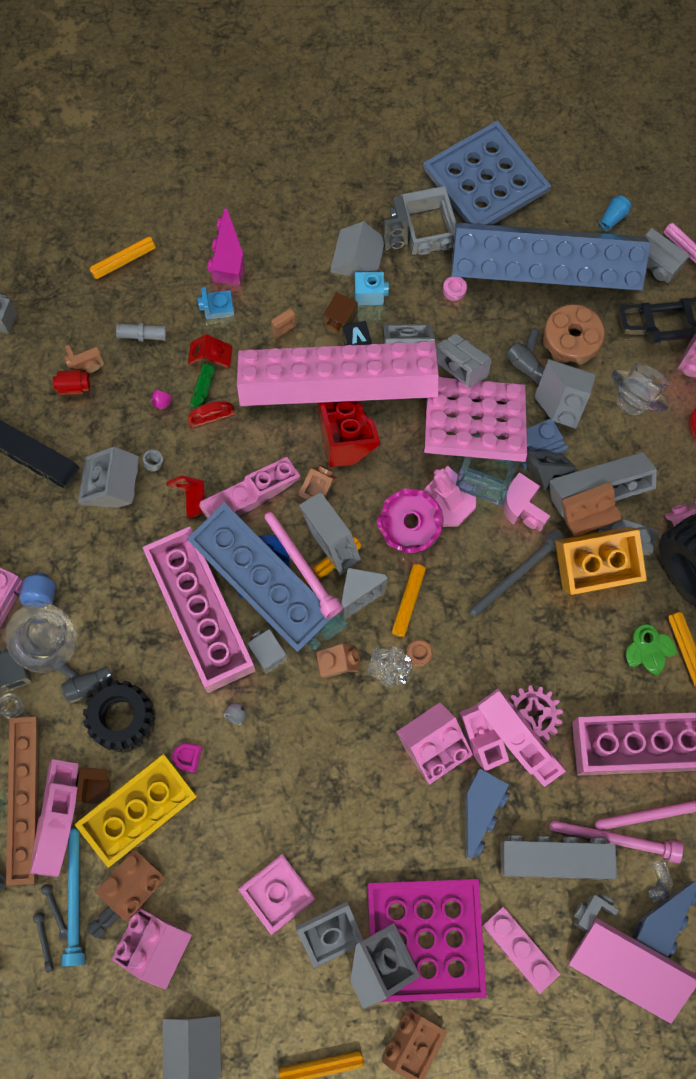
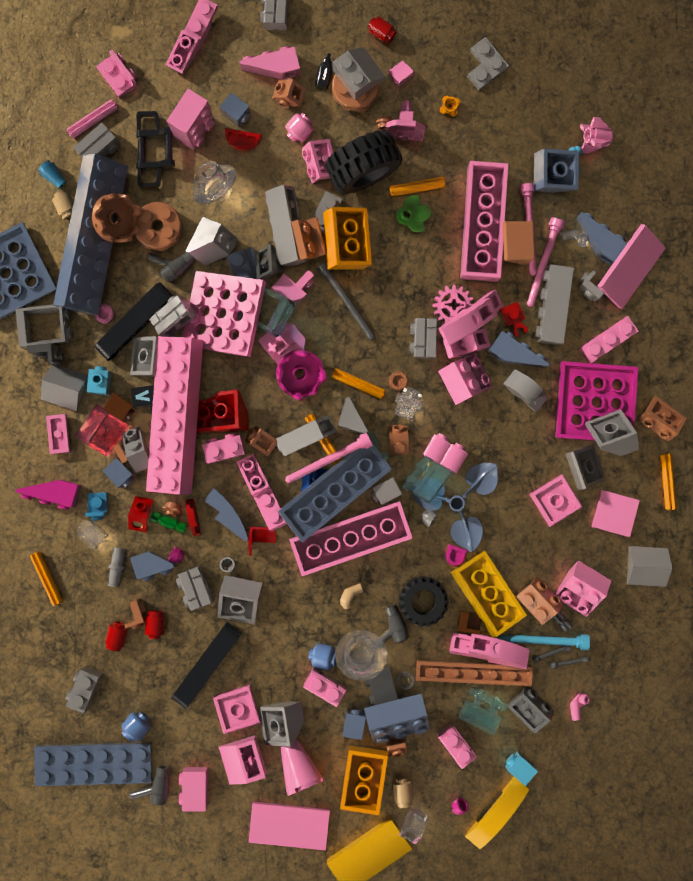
camera: 80 degrees left, 15 degrees up
none -> bright pink plate [46,414,71,454]
none -> tan brick [52,191,74,221]
none -> clear pink slope [75,404,128,456]
none -> clear brick [75,520,109,550]
none -> nougat plate [92,193,142,243]
none -> black beam [94,282,174,361]
none -> sand blue brick [102,458,135,488]
none -> red brick [105,621,128,652]
none -> light grey slope [122,426,149,473]
none -> sand blue slope [130,551,177,582]
none -> nougat plate [162,502,182,517]
none -> light grey brick [176,565,214,611]
none -> bright pink brick [202,433,246,464]
none -> sand blue slope [204,488,249,542]
none -> tan arm [340,583,363,609]
none -> clear light blue plate [403,457,451,504]
none -> light grey brick [410,318,438,359]
none -> sand blue plant [411,463,498,552]
none -> bright pink brick [422,433,468,474]
none -> red plate [499,301,528,338]
none -> nougat slope [503,221,534,265]
none -> light grey brick [503,369,548,412]
none -> bright pink tile [592,490,640,537]

